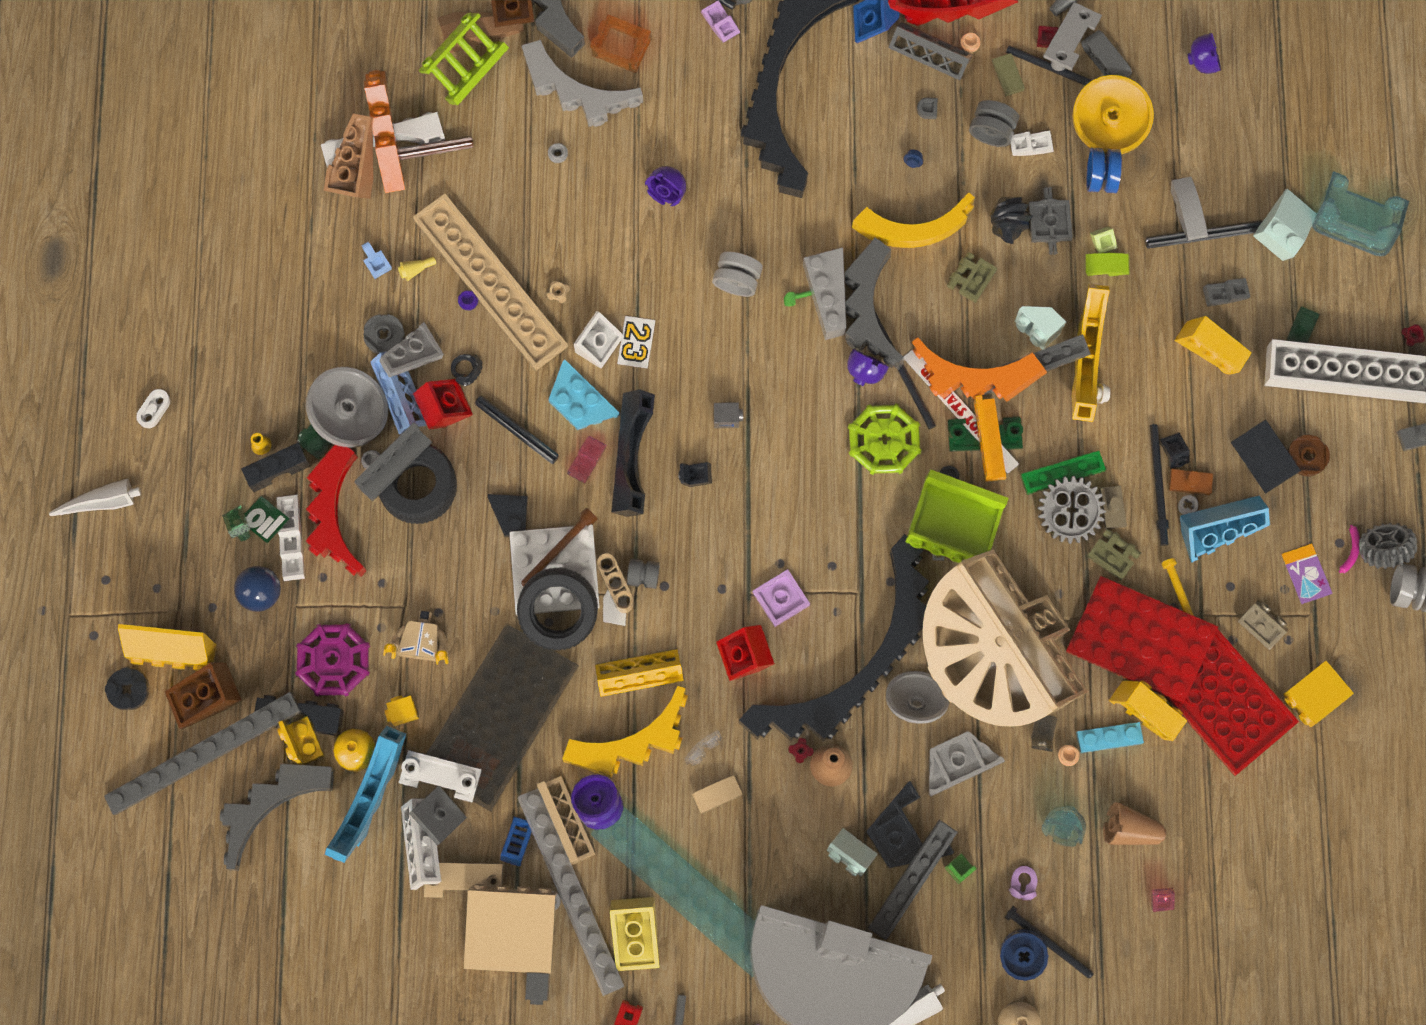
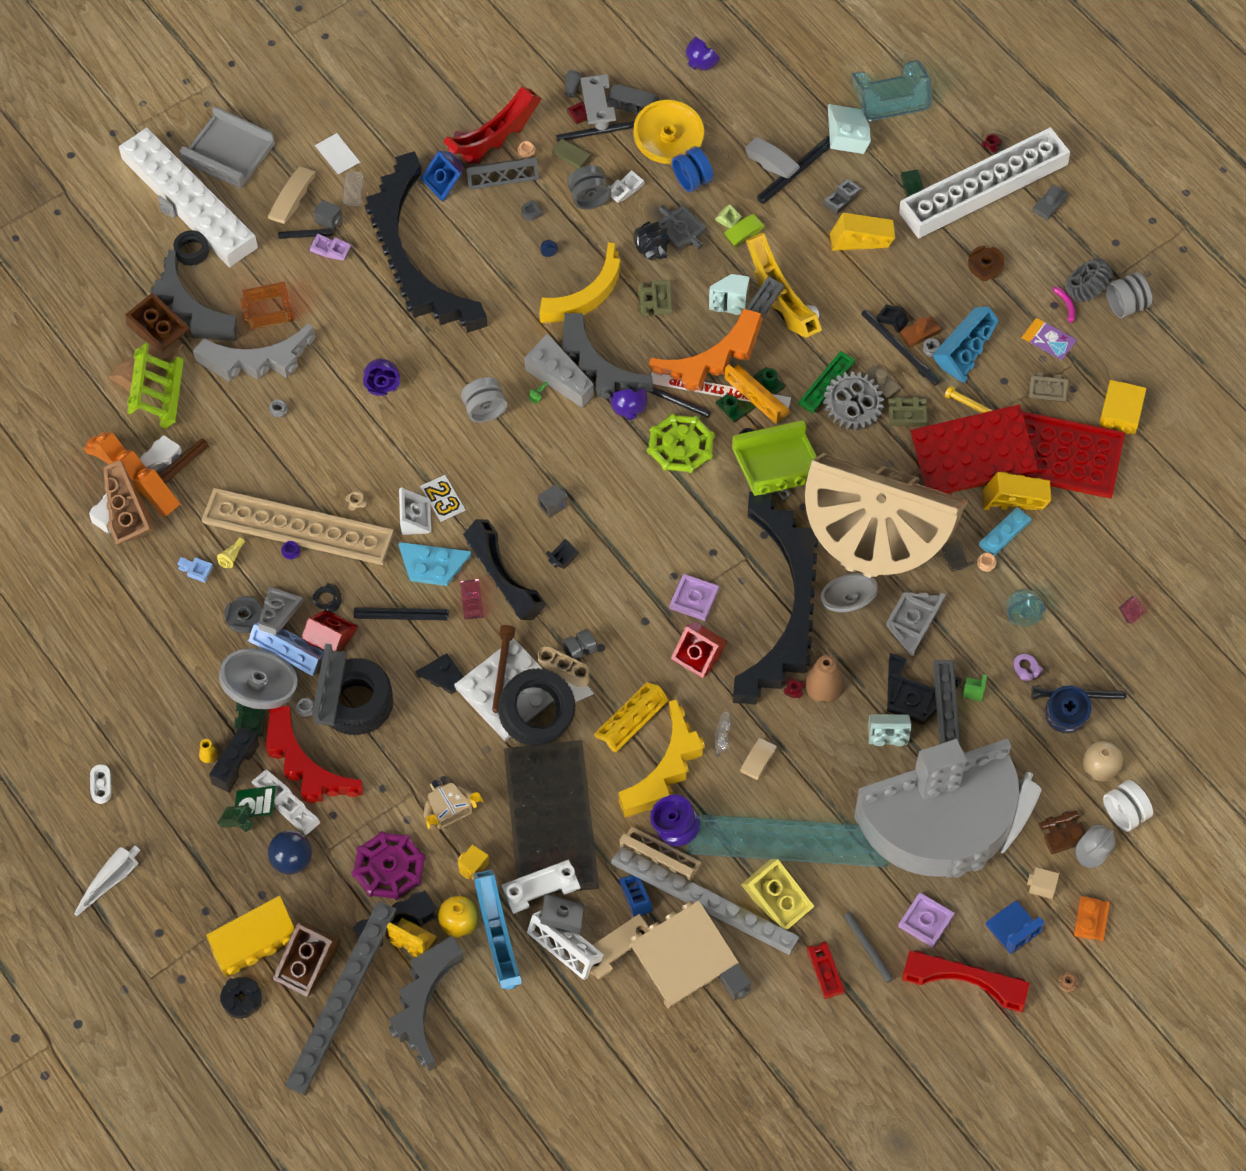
camera: 35 degrees left, 15 degrees down
medium nougat cone [1103,802,1166,845] -> none
black tile [1231,419,1301,494] -> none

